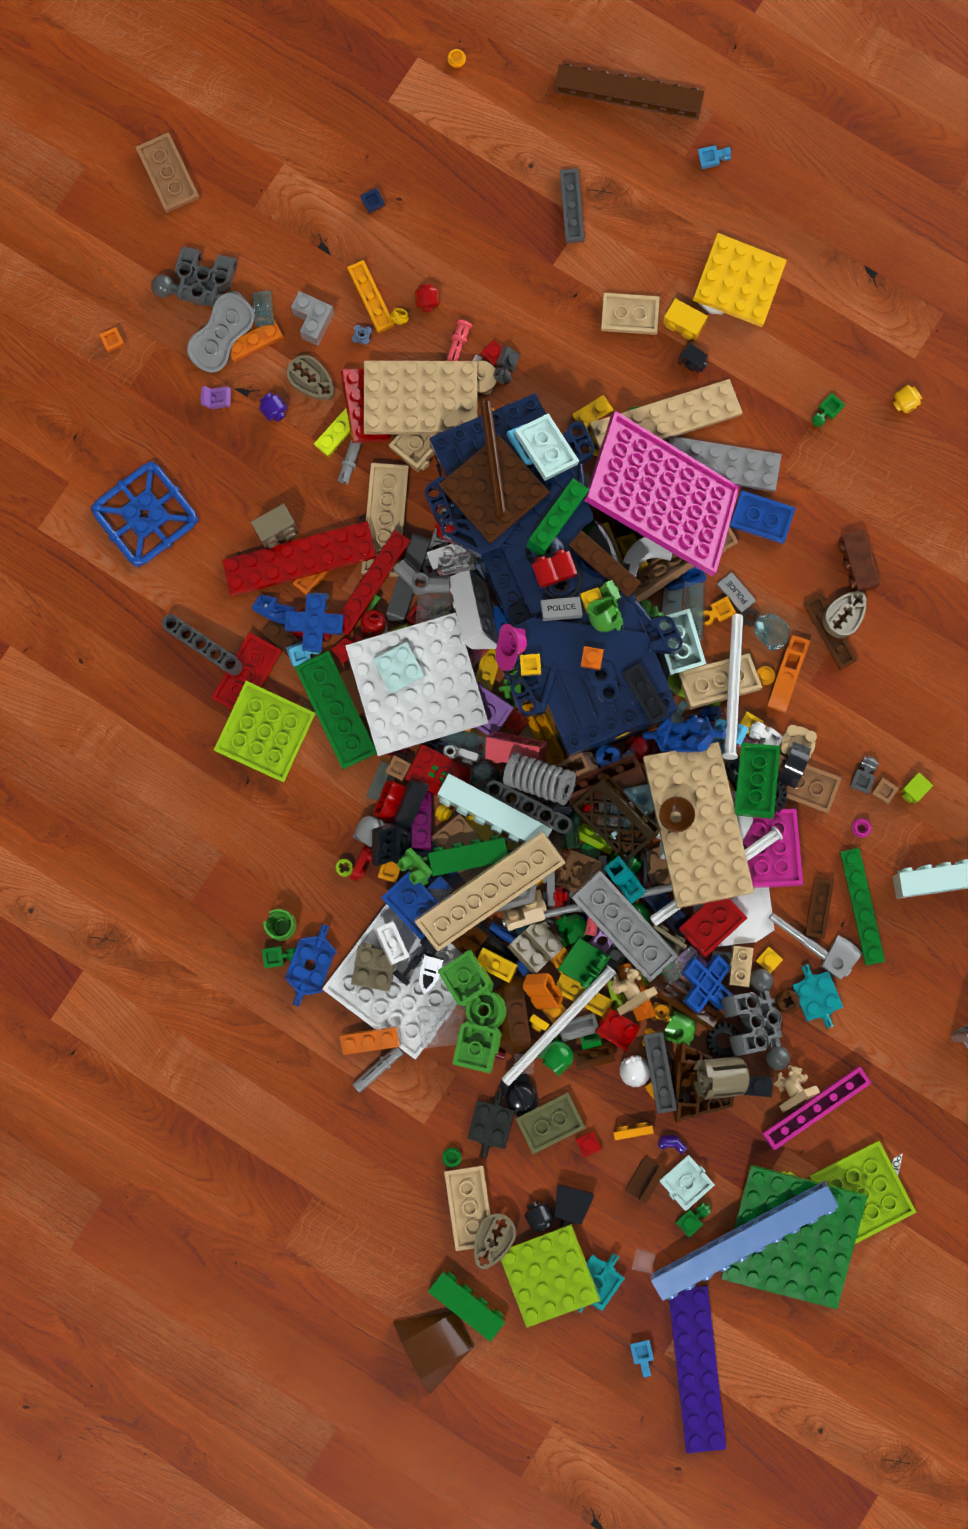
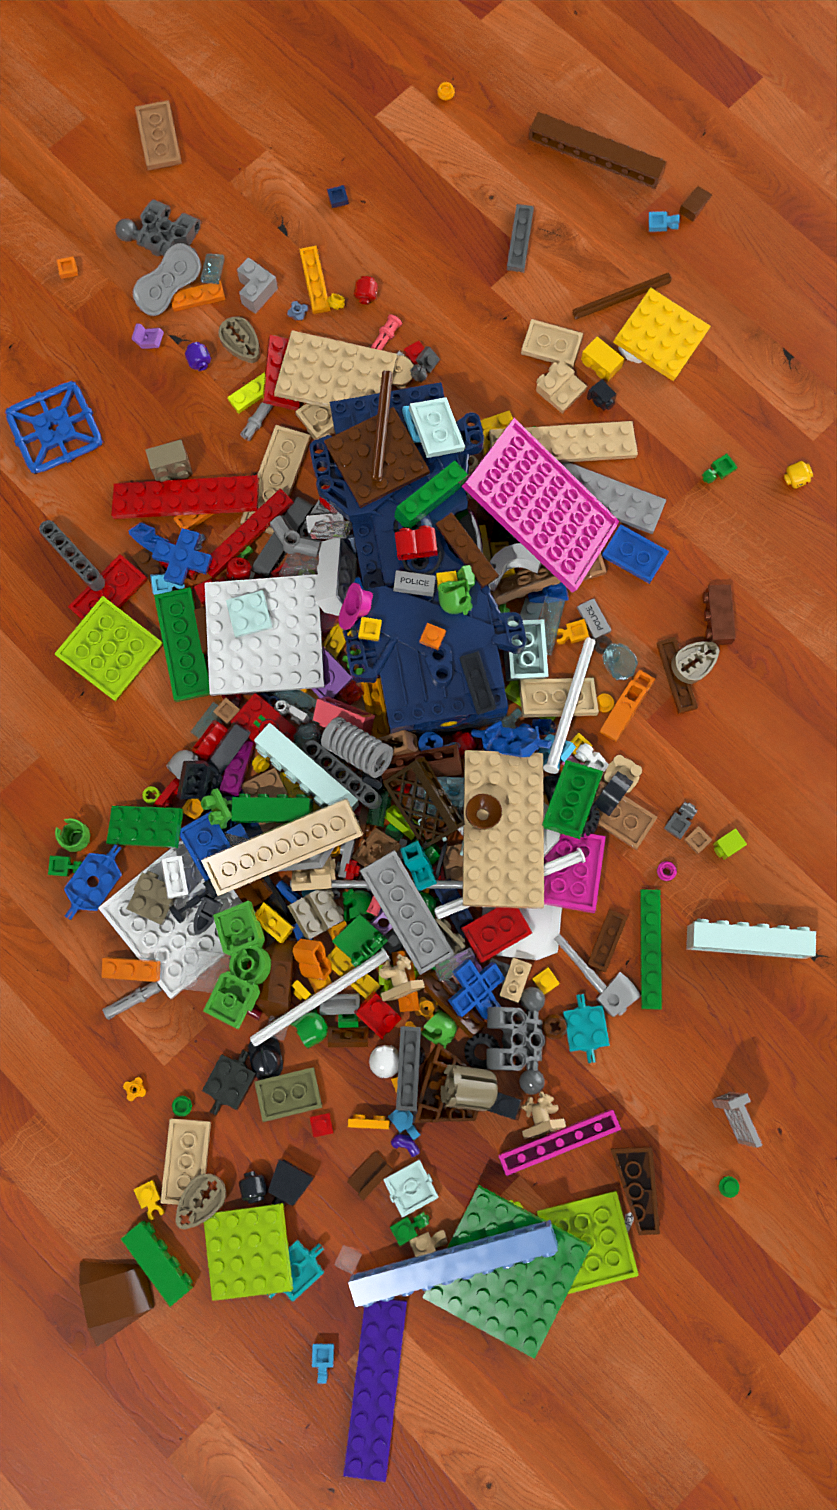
camera: 10 degrees right, 5 degrees down
none -> green plate [106,806,183,848]
none -> light orange plate [123,1077,146,1101]
none -> yellow plate [134,1180,164,1220]
none -> dark azure plate [388,1110,421,1140]
none -> tan plate [409,1230,448,1257]
none -> tan plate [536,360,587,414]
none -> reddish brown axle [572,273,672,319]
none -> reddish brown wedge [611,1146,660,1235]
none -> reddish brown slope [679,186,712,222]

